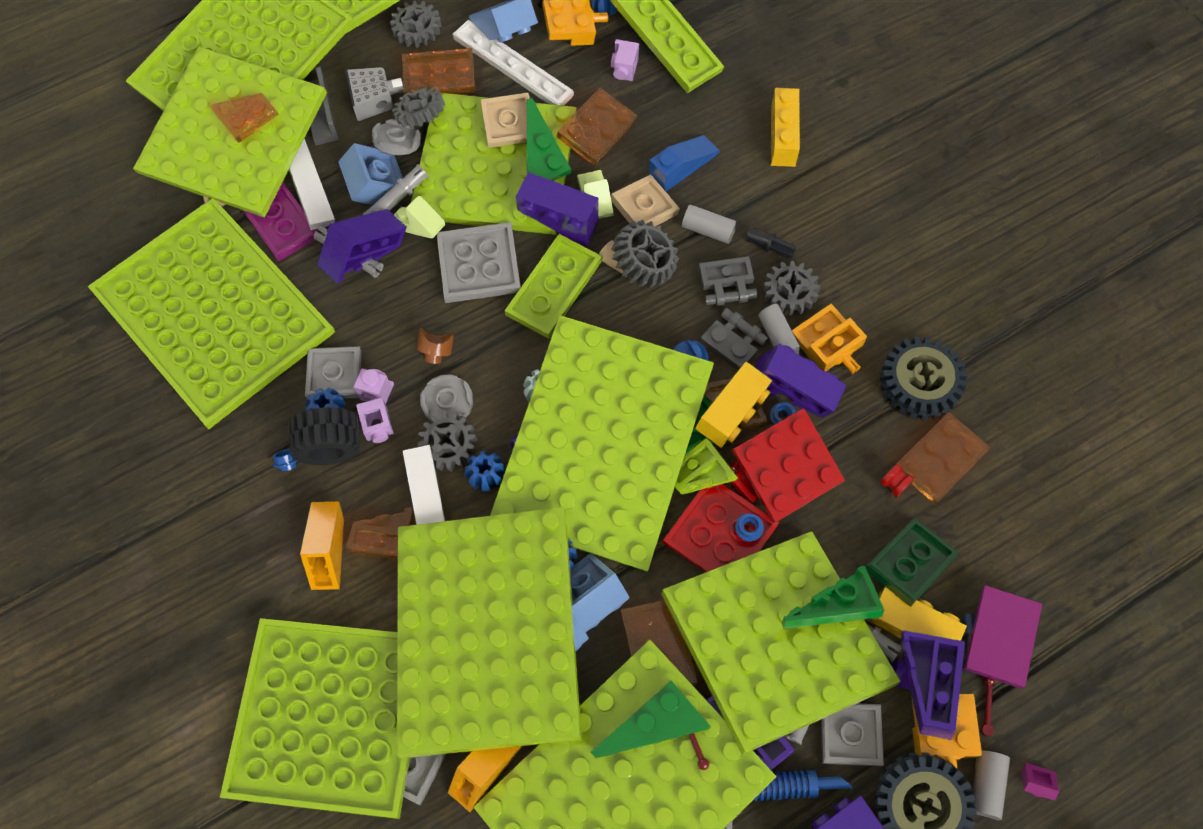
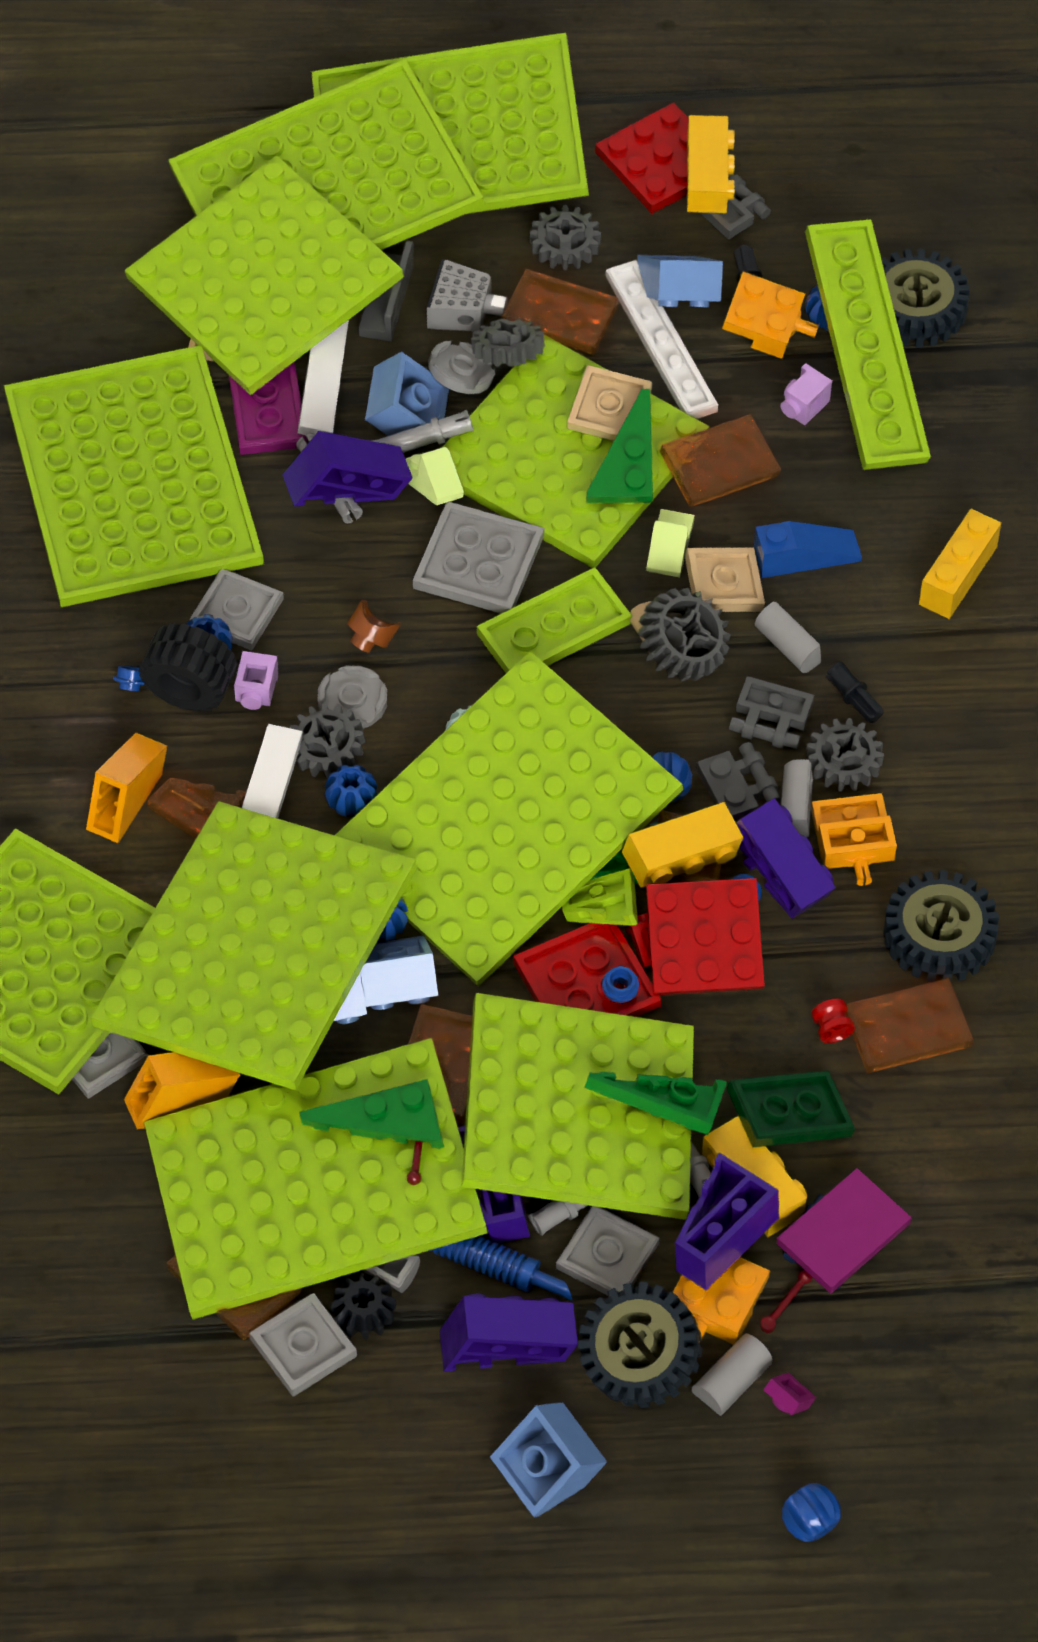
camera: 25 degrees right, 10 degrees down
clear orange wing [210,93,278,143] -> none
lavender brick [354,368,394,404] -> none
dark purple wedge [516,172,599,248] -> none

